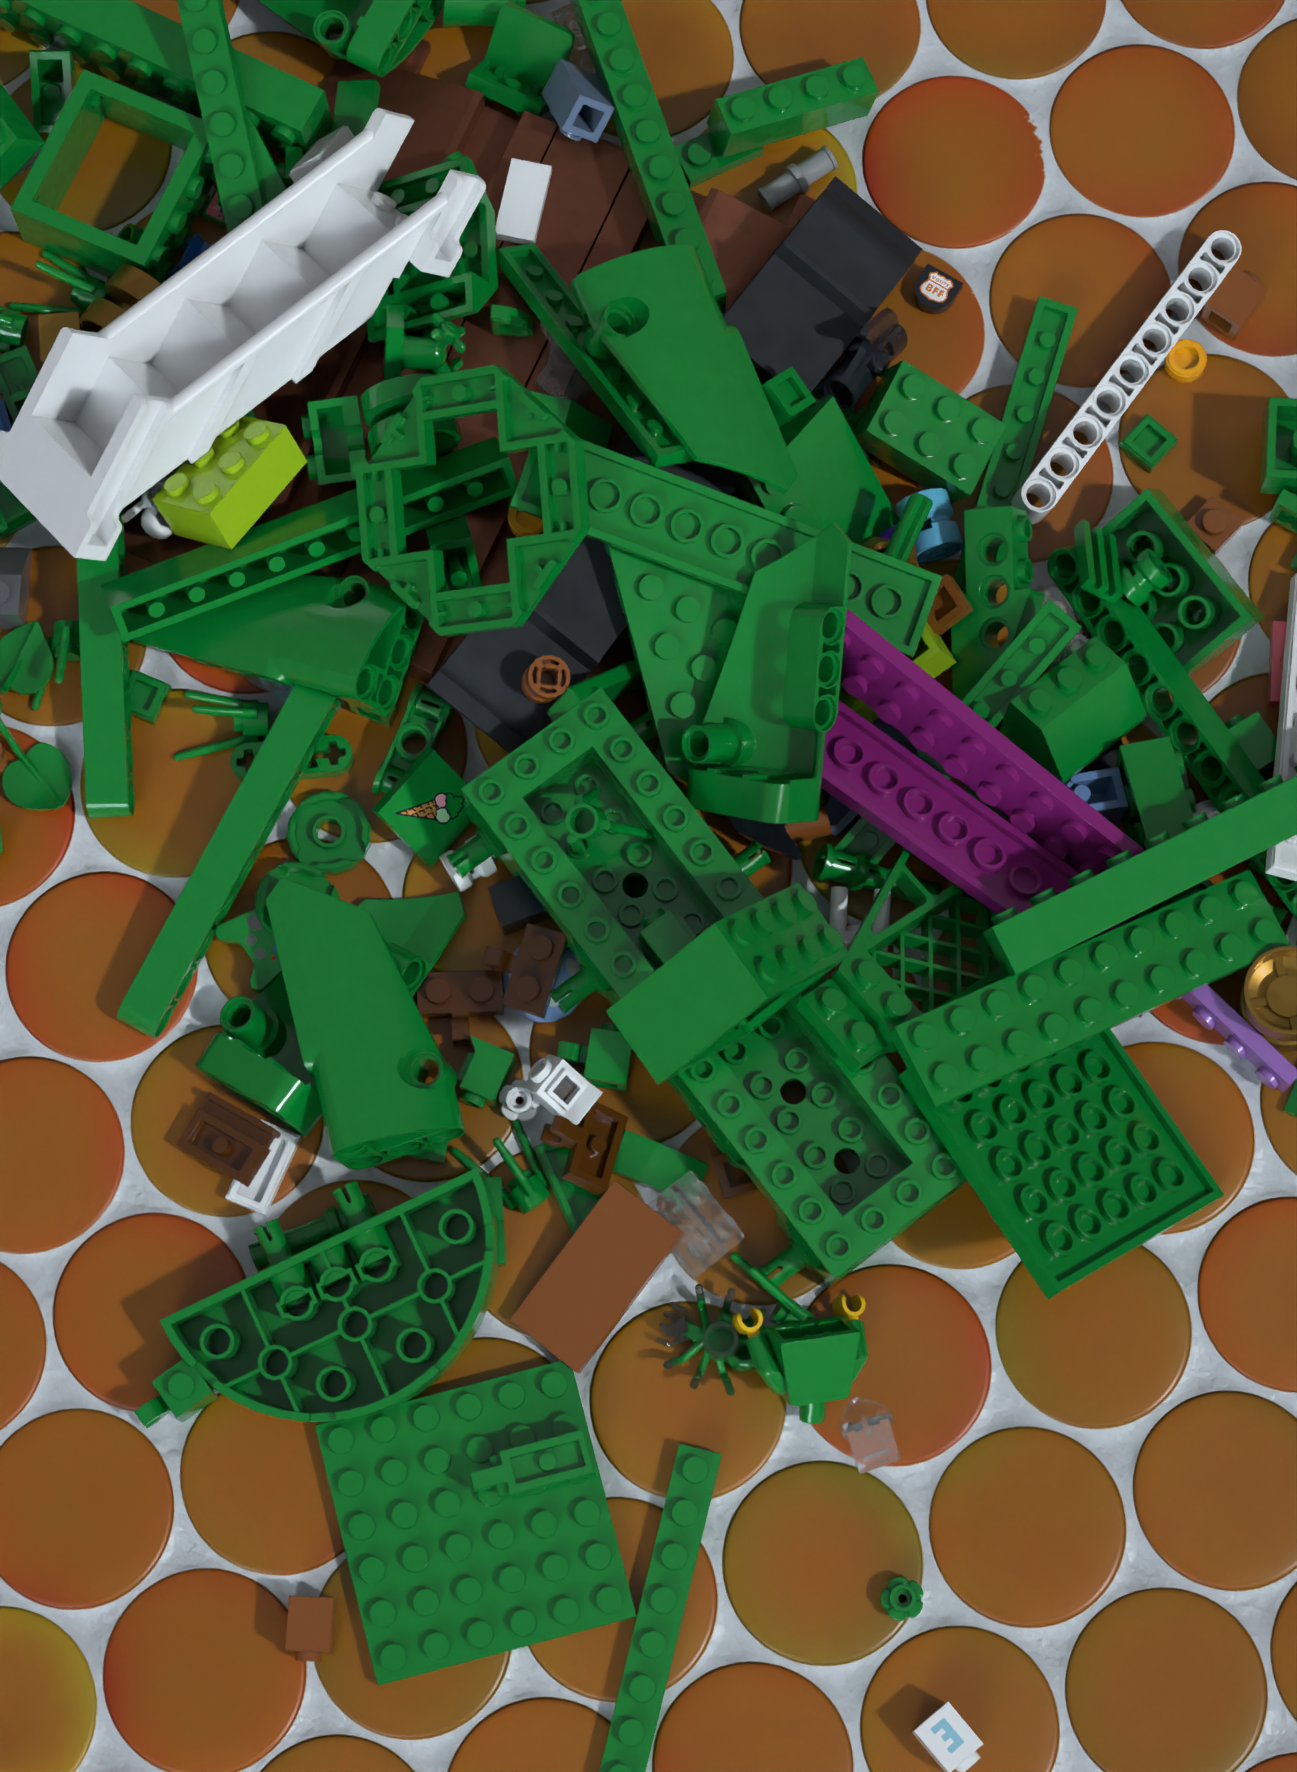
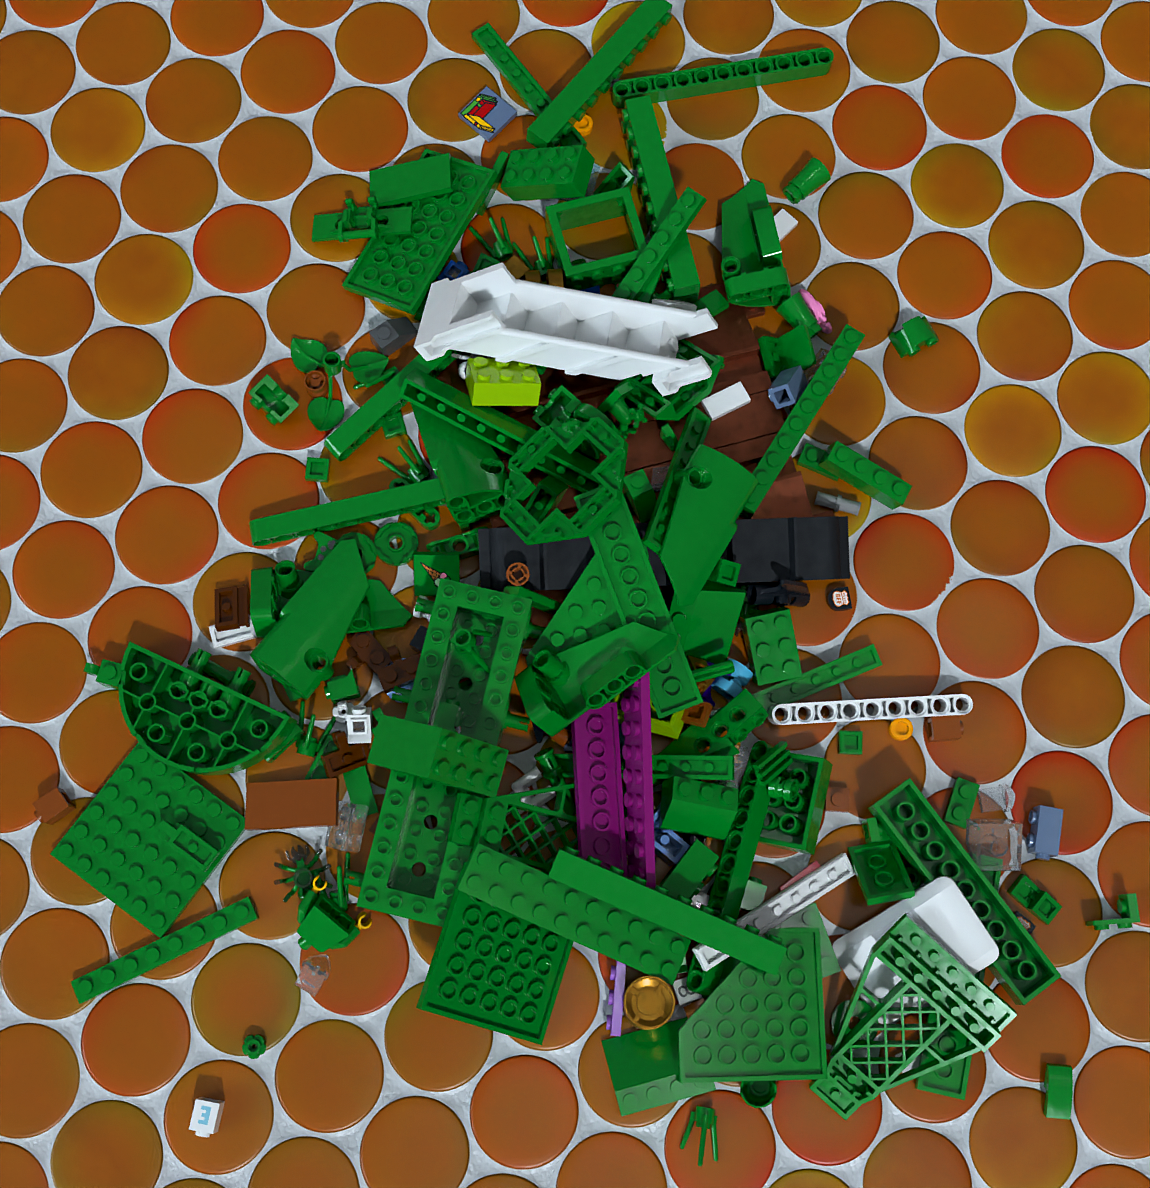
camera: 45 degrees right, 0 degrees up
none -> green plate [305,457,331,483]

